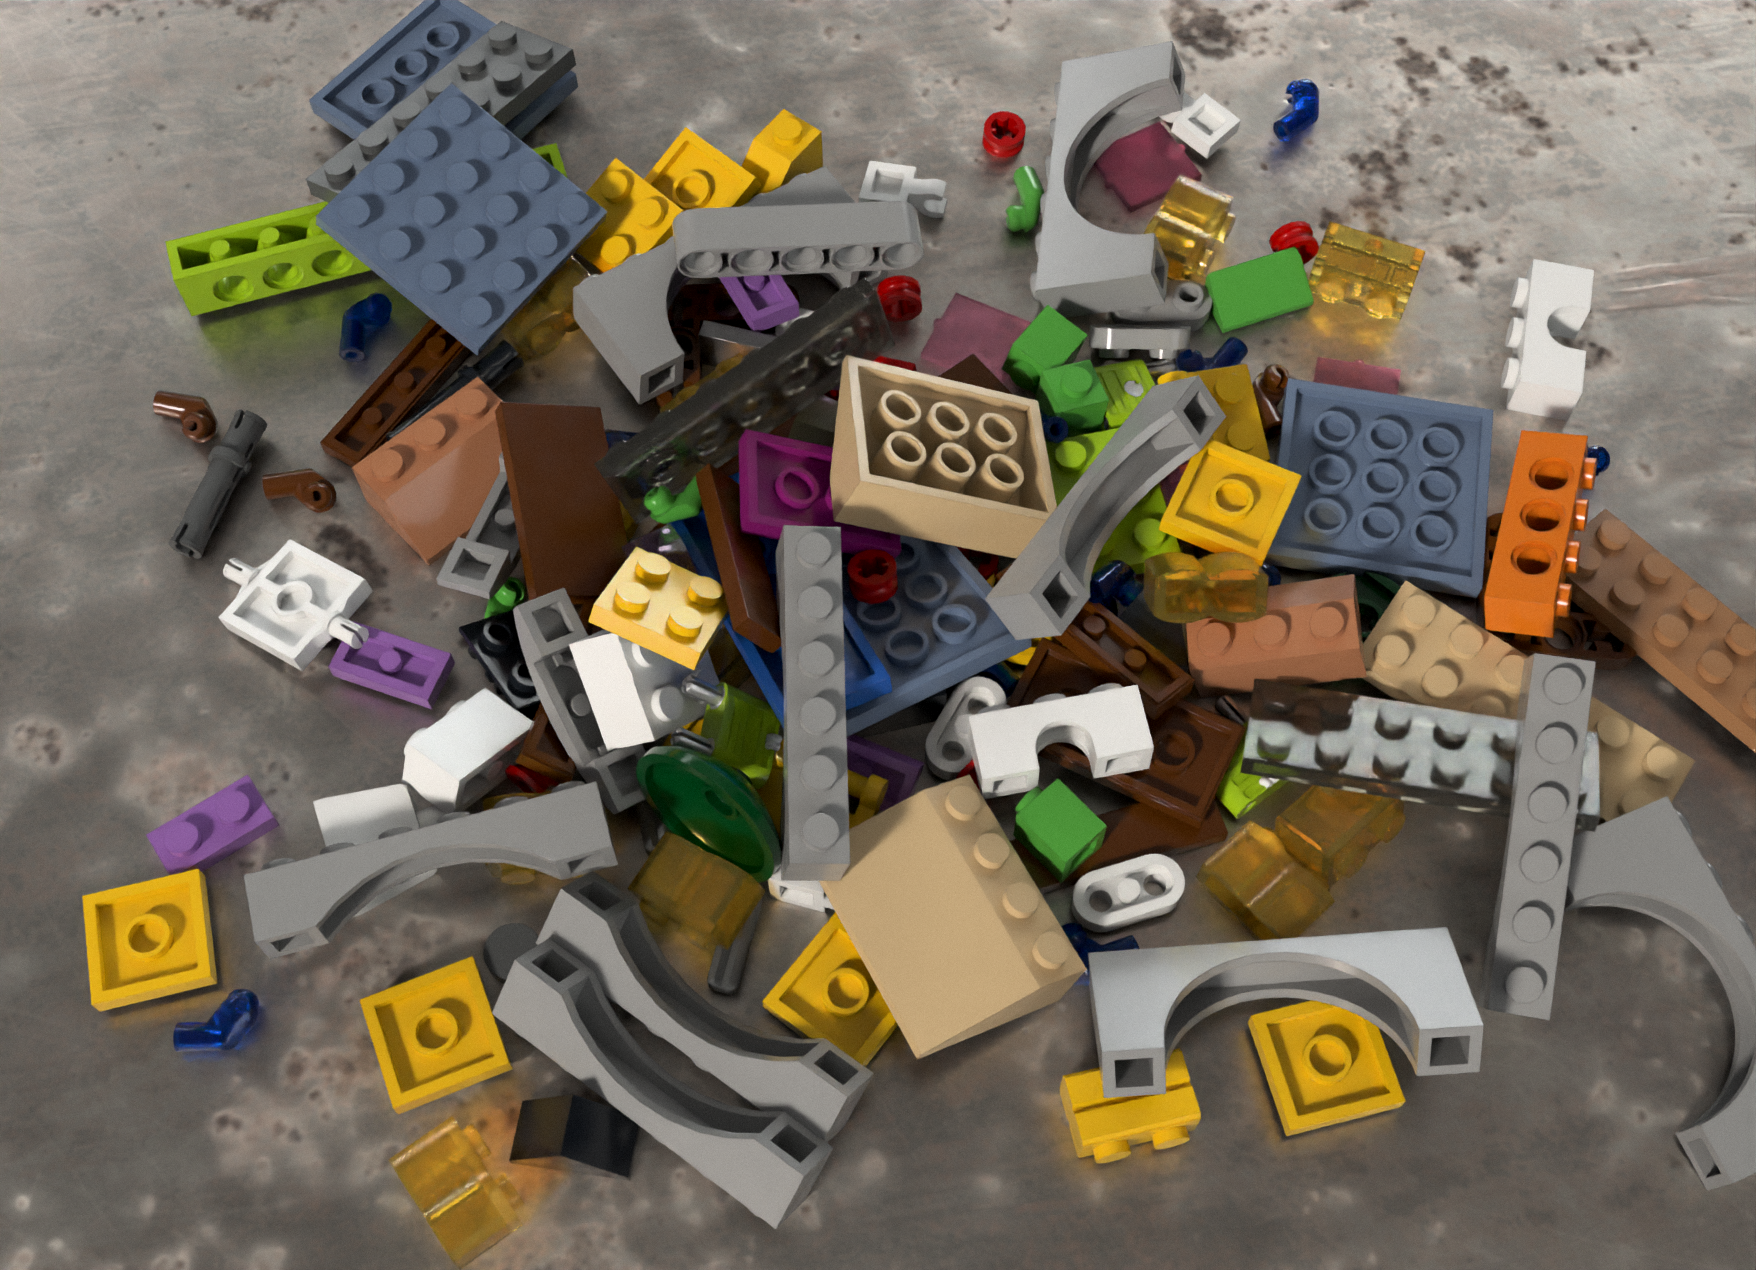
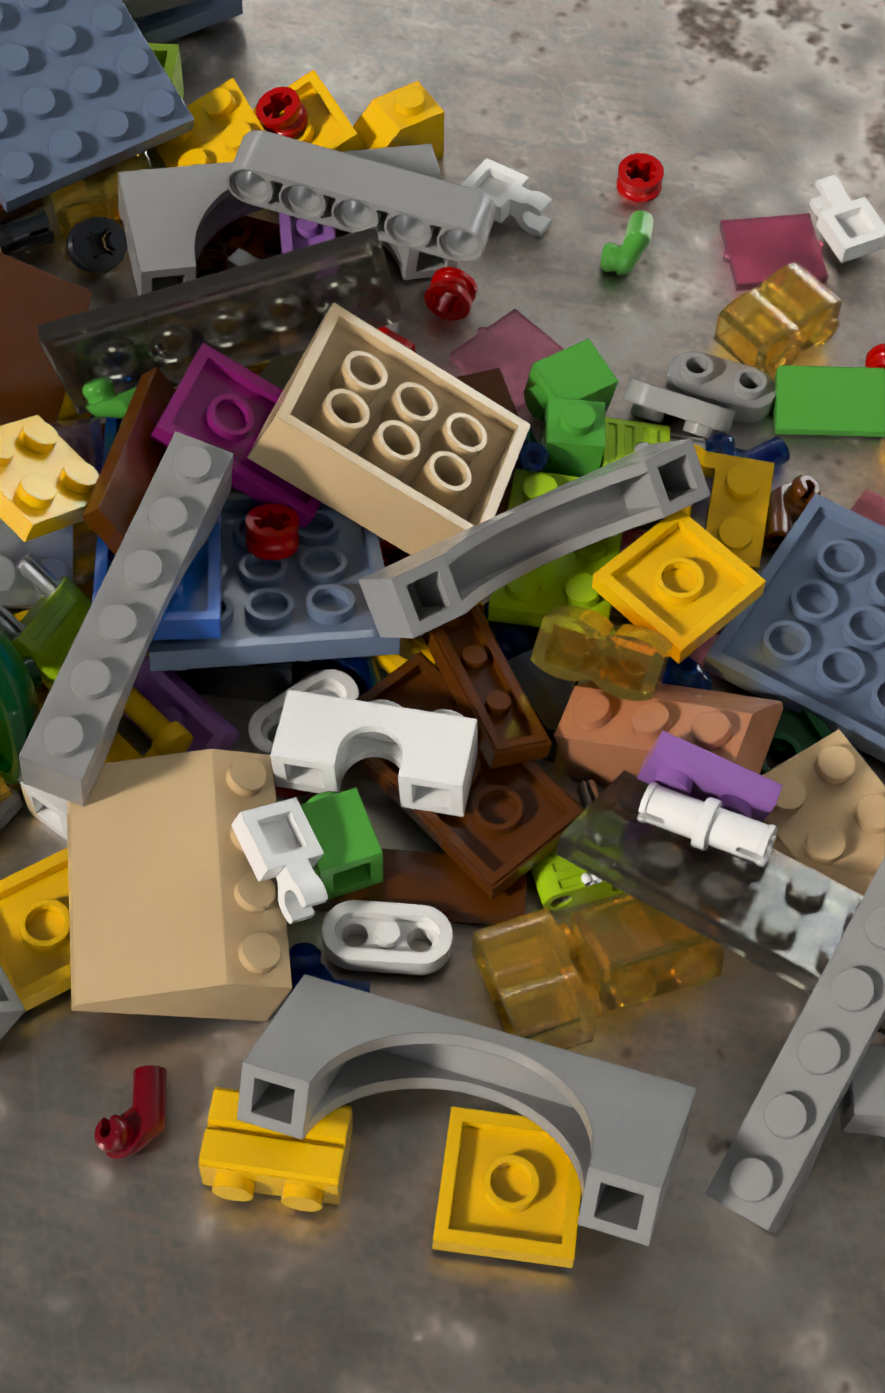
camera: 20 degrees right, 5 degrees down
light grey arch [1030,41,1185,318] -> none
arm [1088,560,1145,608] -> none
none -> black wheel [66,217,127,272]
none -> dark red arm [94,1065,167,1159]
none -> white plate [231,797,328,924]
none -> red bush [256,86,308,138]
none -> medium lavender plate [636,731,783,822]
none -> white pin [637,781,778,867]

